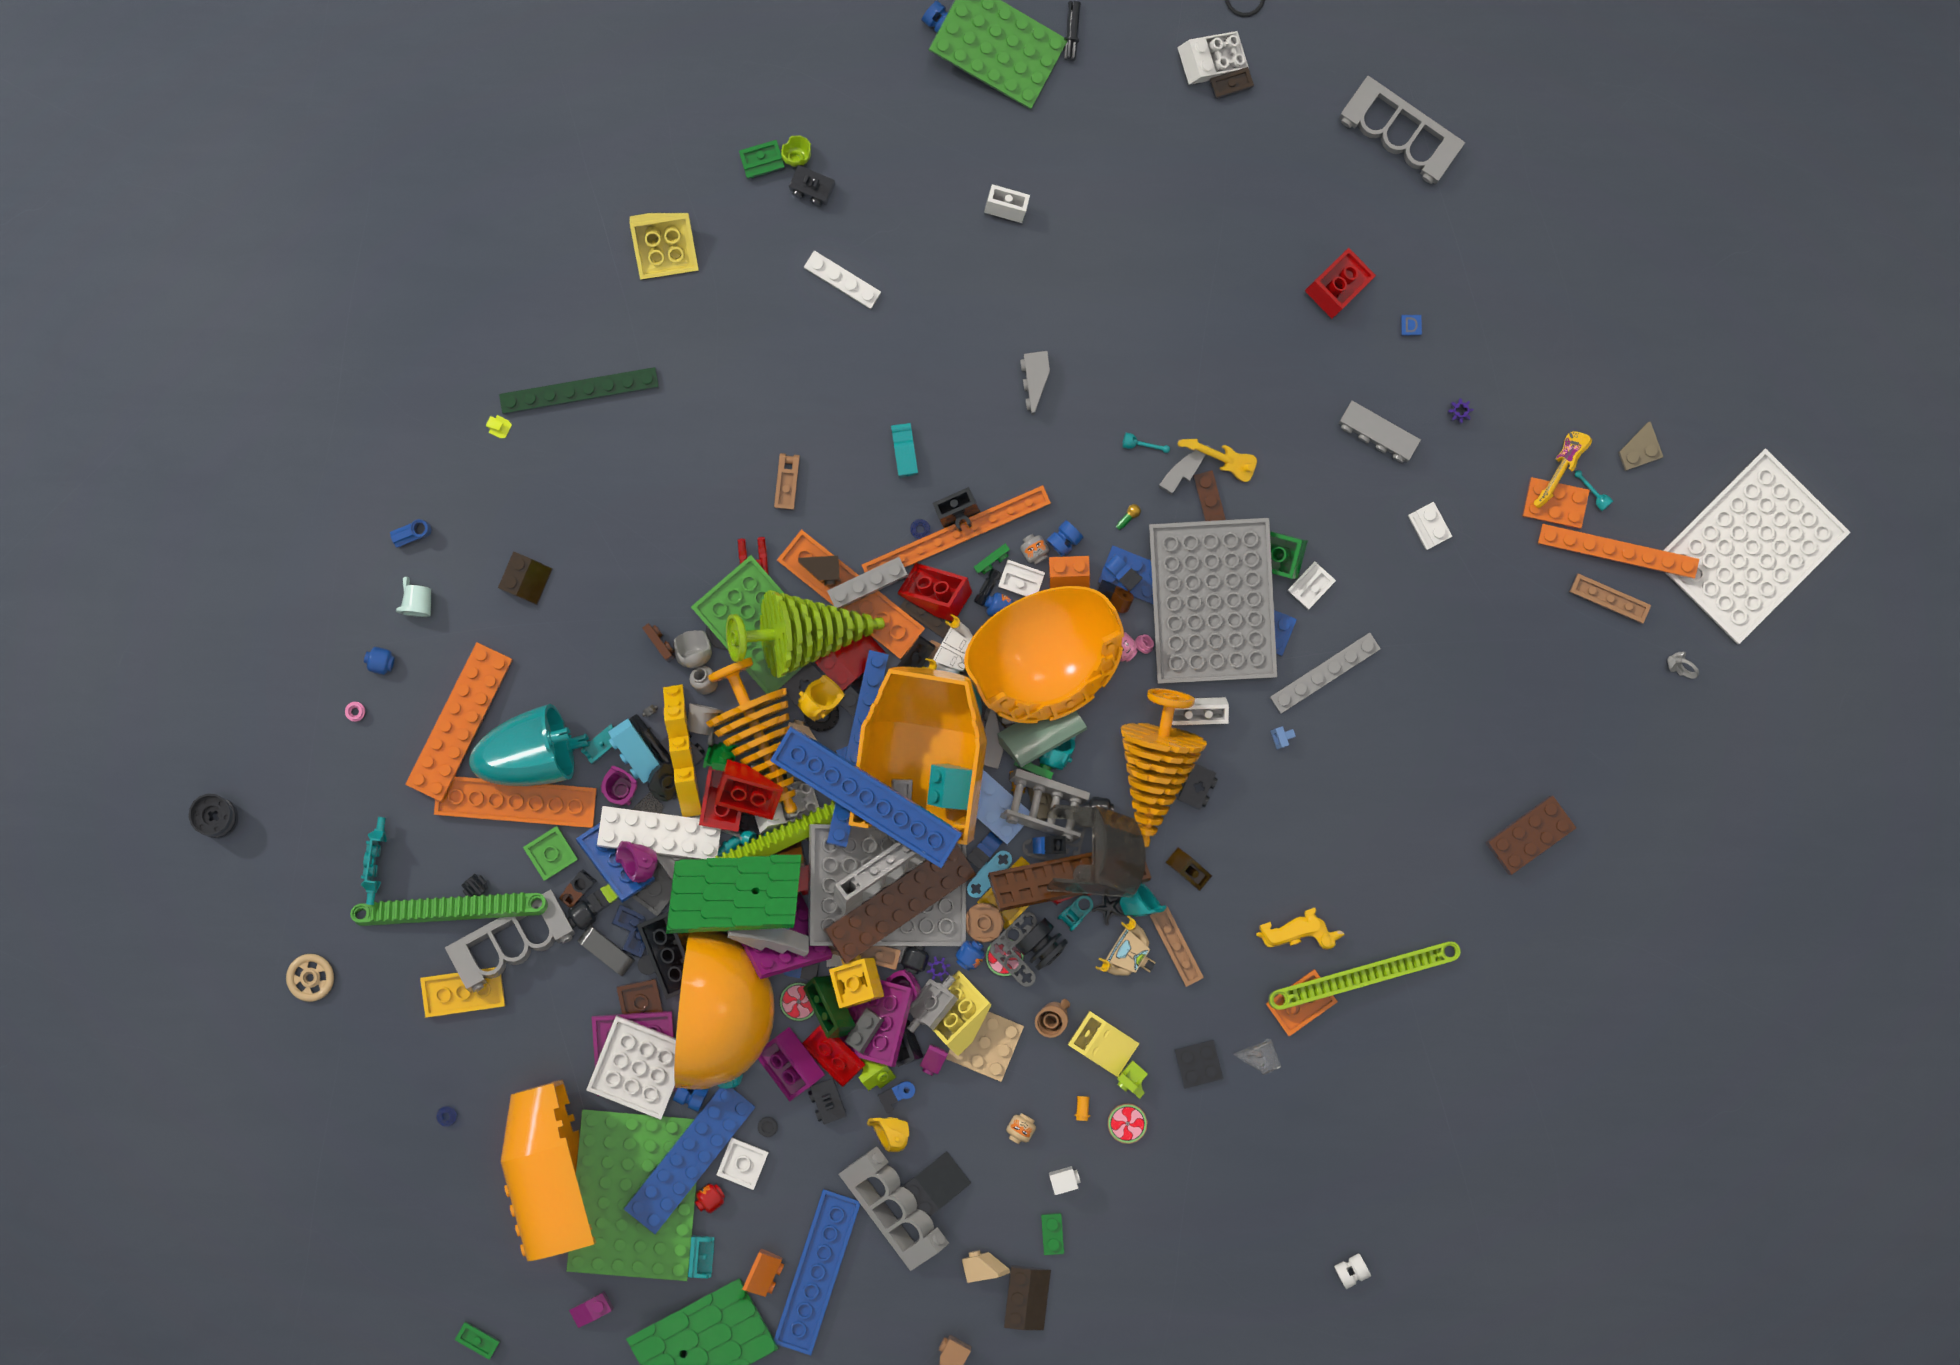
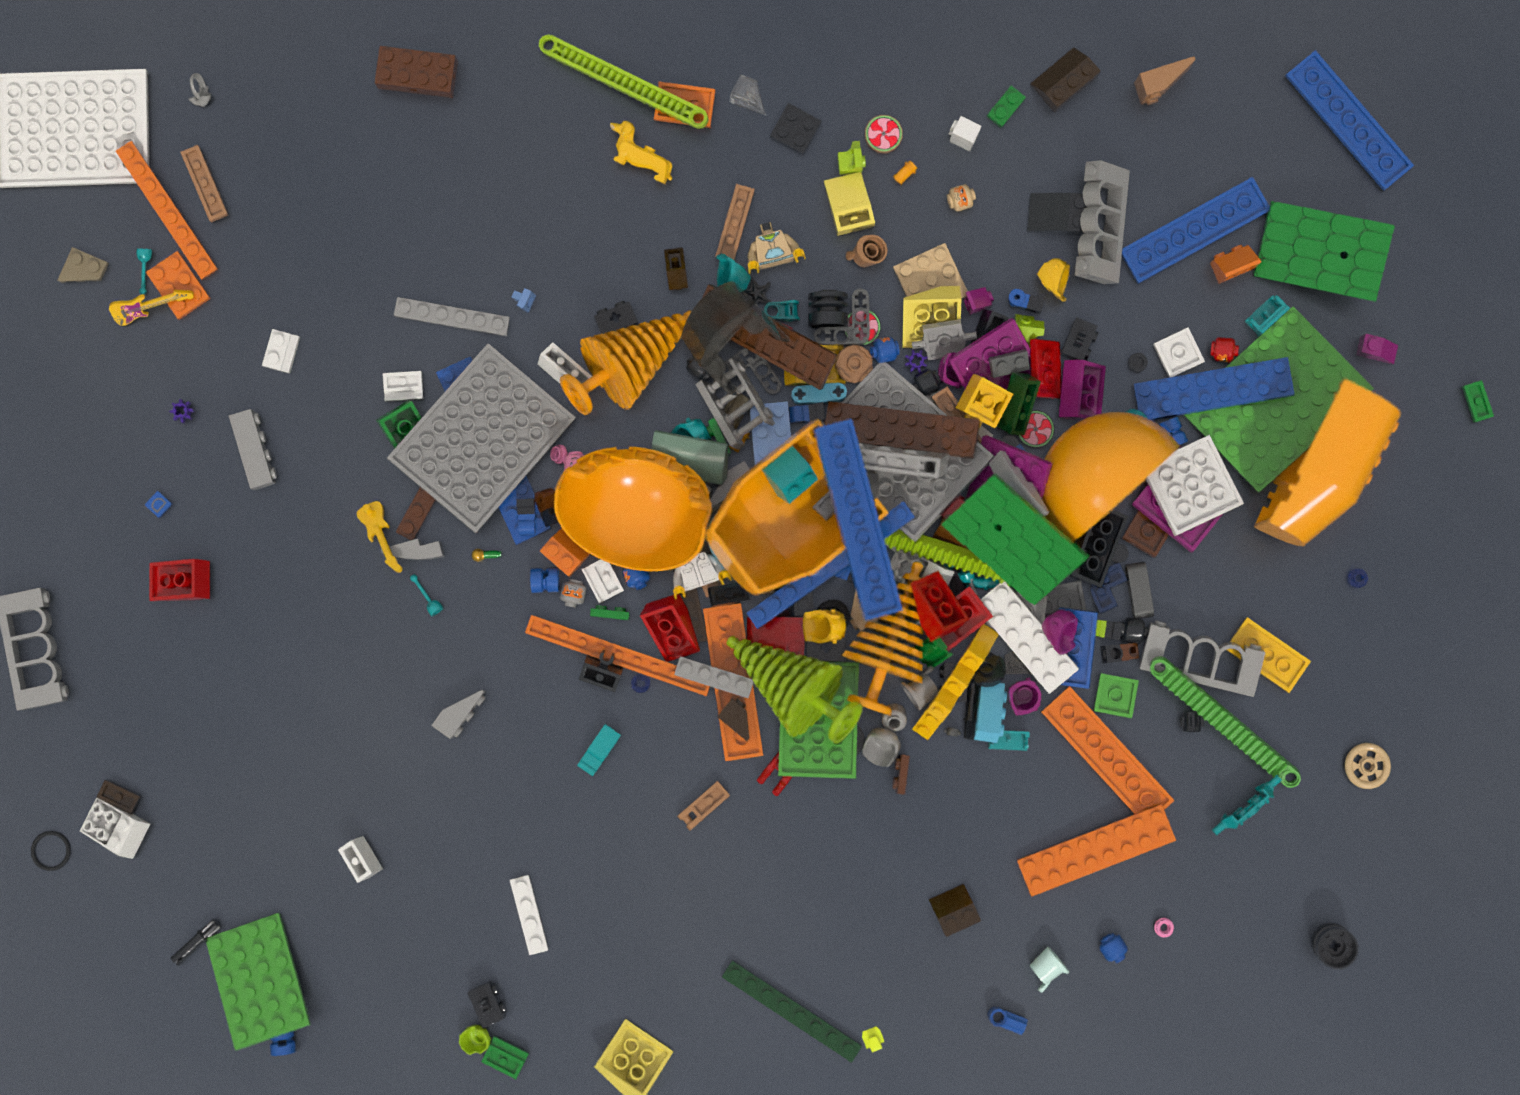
camera: 135 degrees left, 0 degrees up
teal windscreen [469,704,590,786] -> none
tan slope [962,1250,1010,1283] -> none
black axle [974,569,1001,606] -> none
black leg [1032,836,1066,854] -> none

